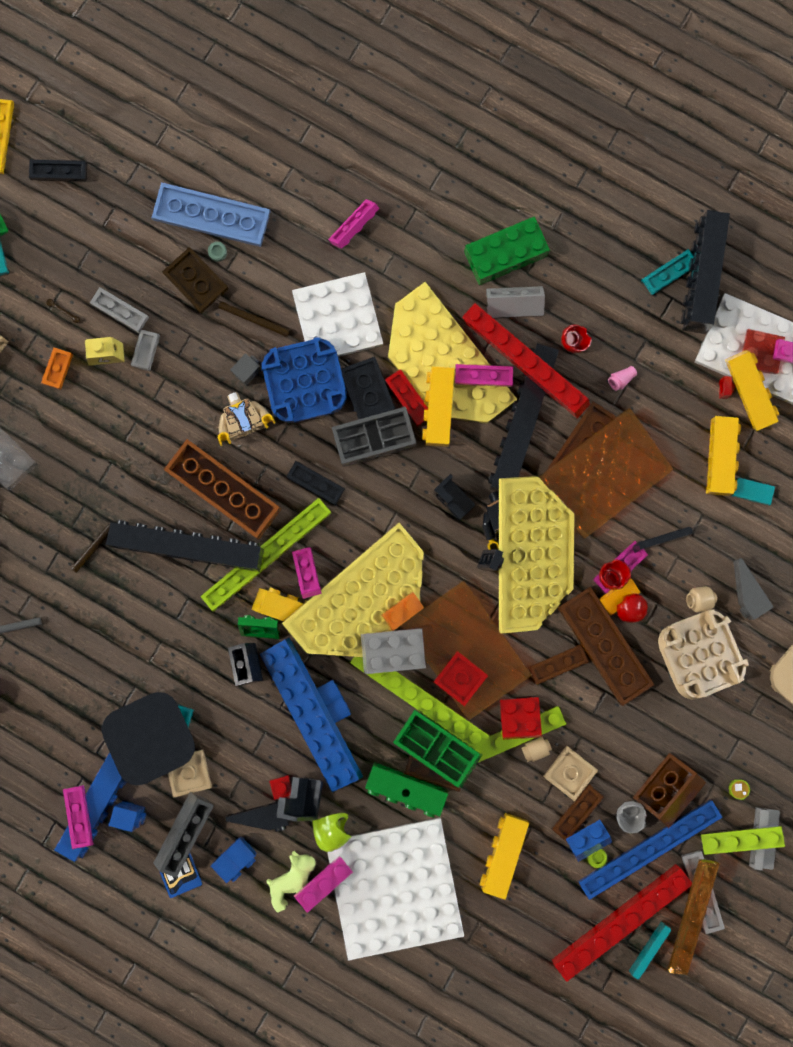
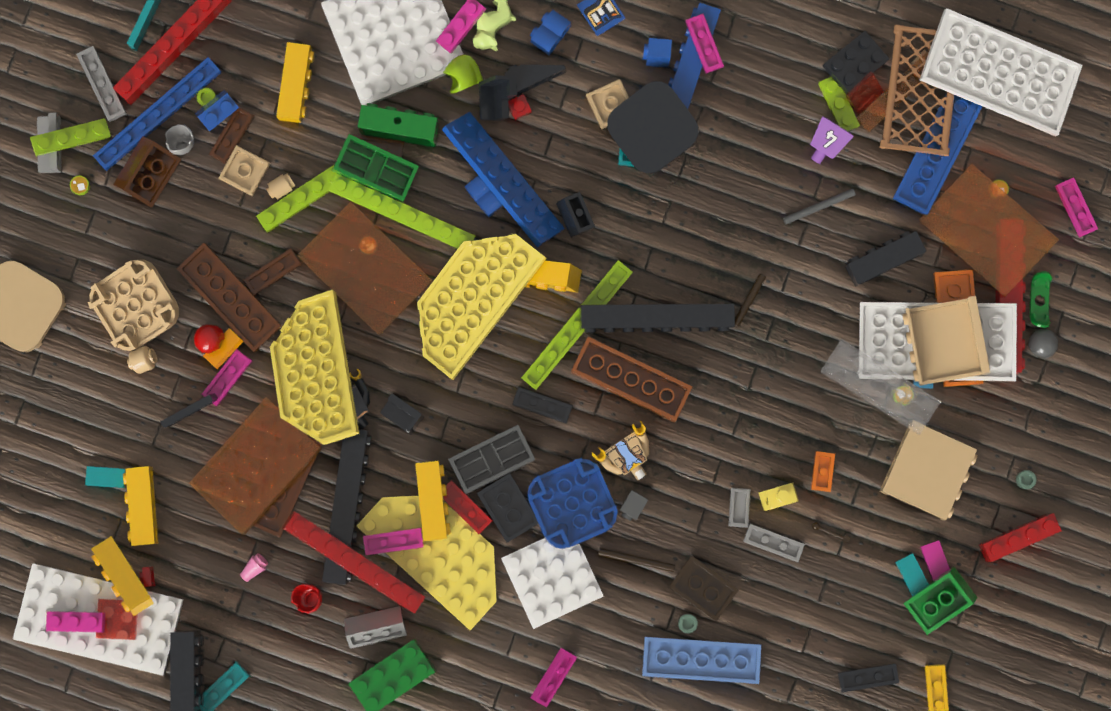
camera: 170 degrees right, 0 degrees up
dark grey brick [153,792,214,878] -> none
green plate [237,615,280,639] -> none
dark pink tile [292,547,322,599] -> none
light grey brick [361,628,426,674] -> none
orange plate [381,592,424,631] -> none
red plate [433,651,488,706] -> none
black plate [477,549,504,571] -> none
red plate [500,697,542,740] -> none
red hair [599,559,631,590] -> none
clear orange tile [667,859,720,975] -> none
dark grey slope [733,558,774,620] -> none

